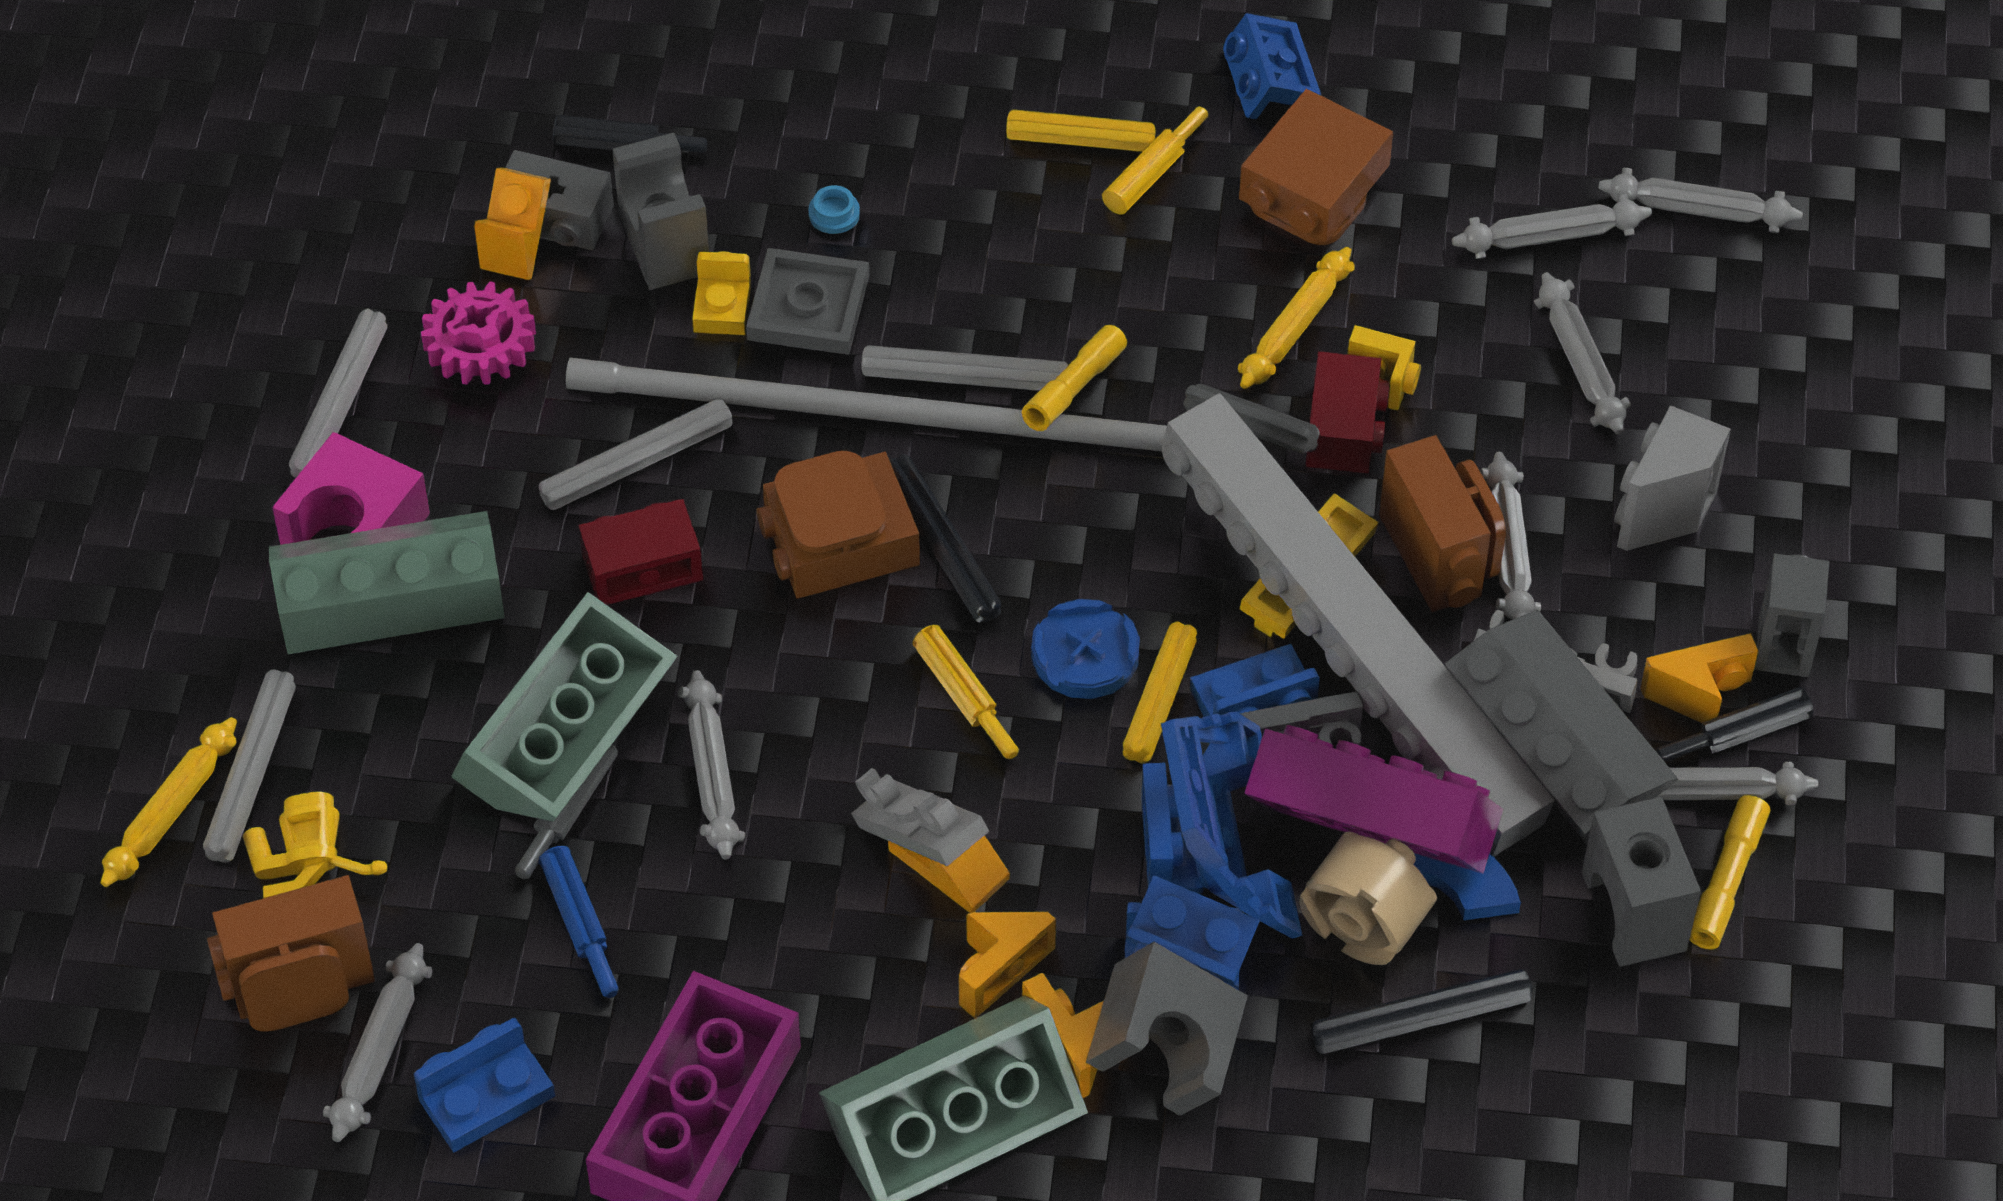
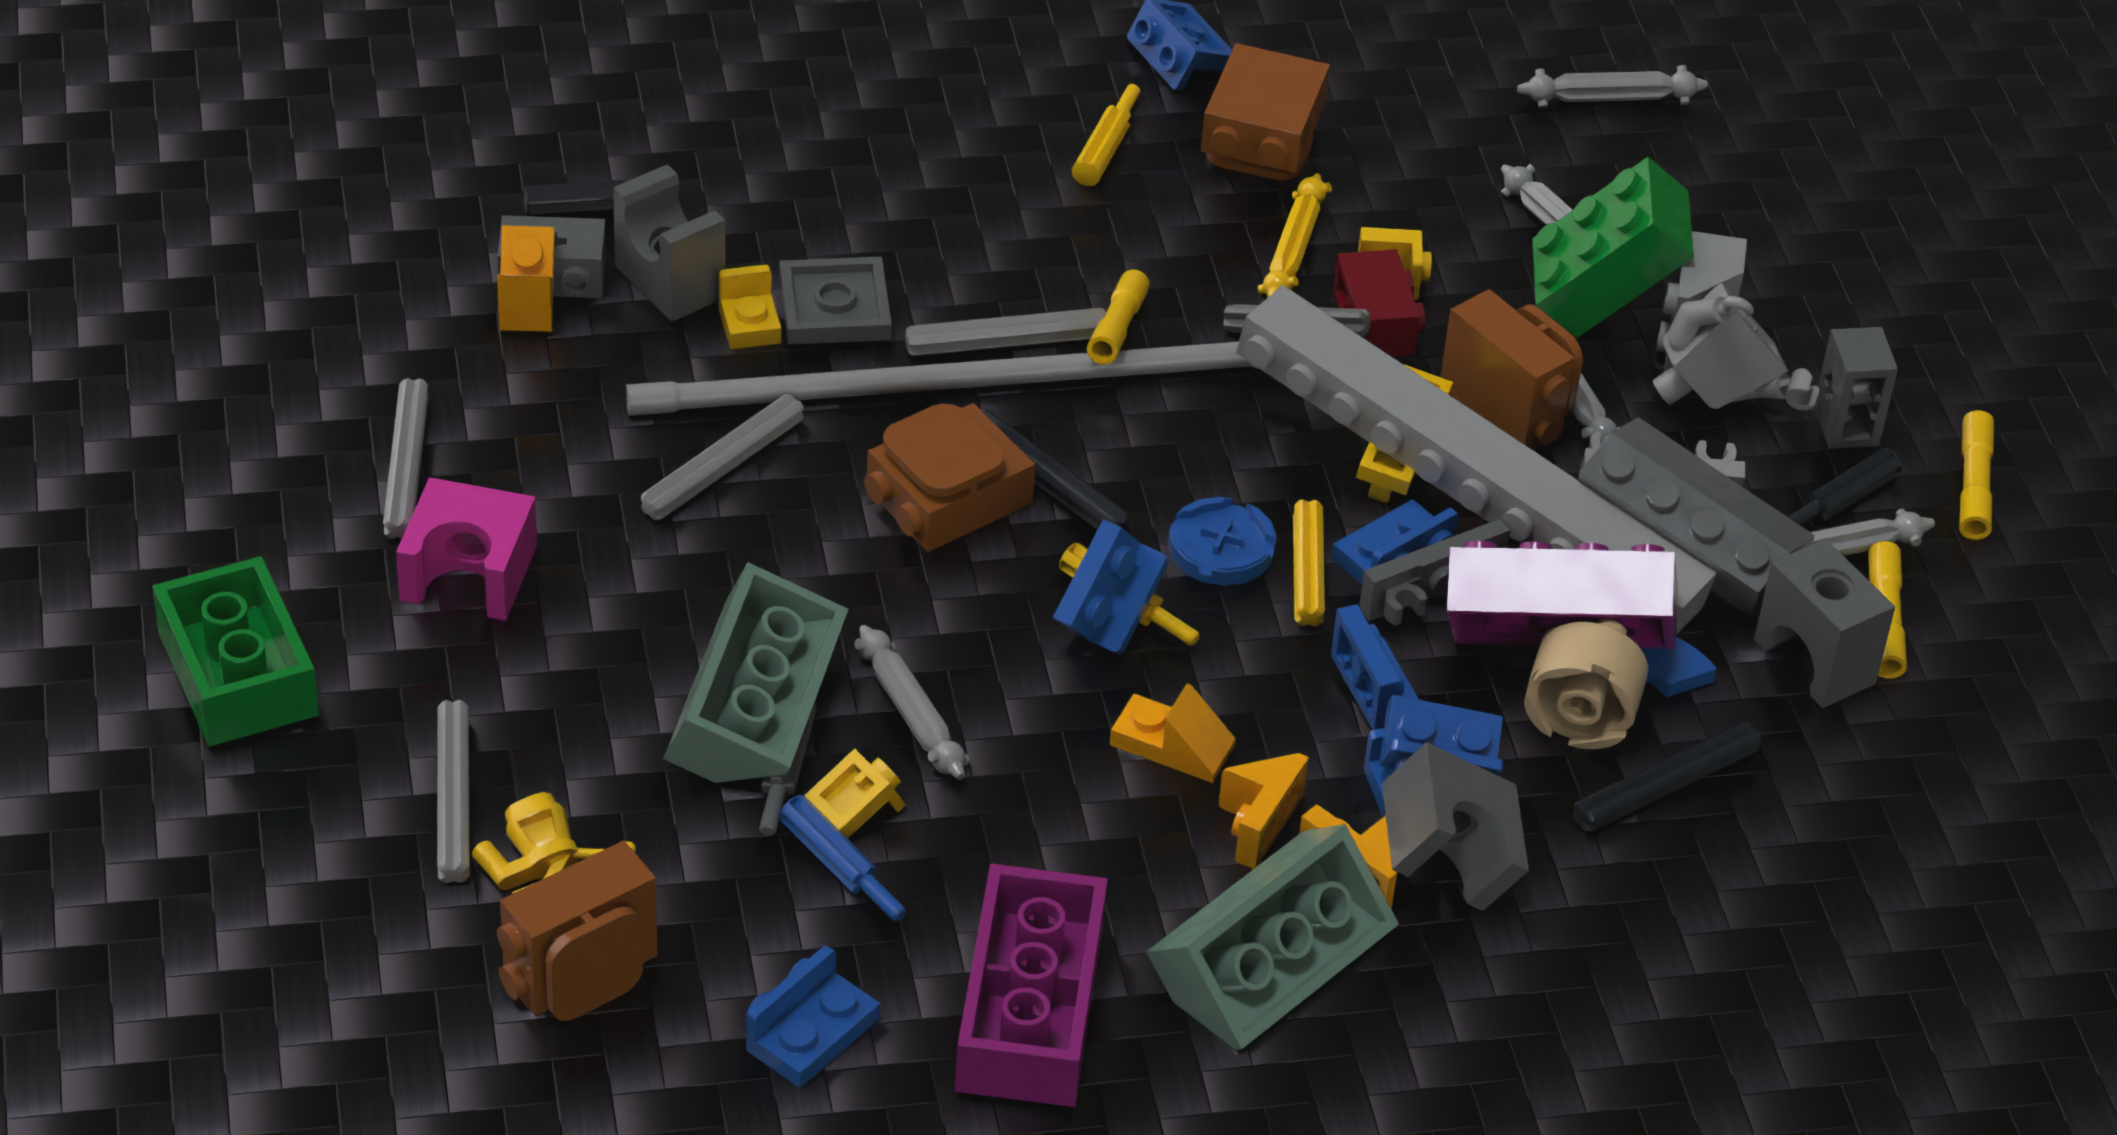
camera: 20 degrees left, 10 degrees down
yellow wheel [100,717,237,887] -> none
sand green slope [269,511,505,654] -> none
light grey wheel [323,943,432,1142] -> none
dark pink gear [421,282,536,385] -> none
dark red brick [578,499,703,605] -> none
dark azure plate [809,185,860,234] -> none
light grey plate [851,768,989,866] -> none
yellow axle [1006,110,1156,152] -> none
blue windscreen [1161,712,1303,939] -> none
light grey wheel [1452,194,1652,259] -> none
light orange slope [1640,633,1758,723] -> none
none -> green brick [152,556,319,747]
none -> yellow bracket [804,749,906,839]
none -> blue bracket [1053,519,1169,655]
none -> green brick [1533,157,1694,338]
none -> light grey torso [1653,282,1820,410]
none -> yellow piece [1959,410,1994,540]

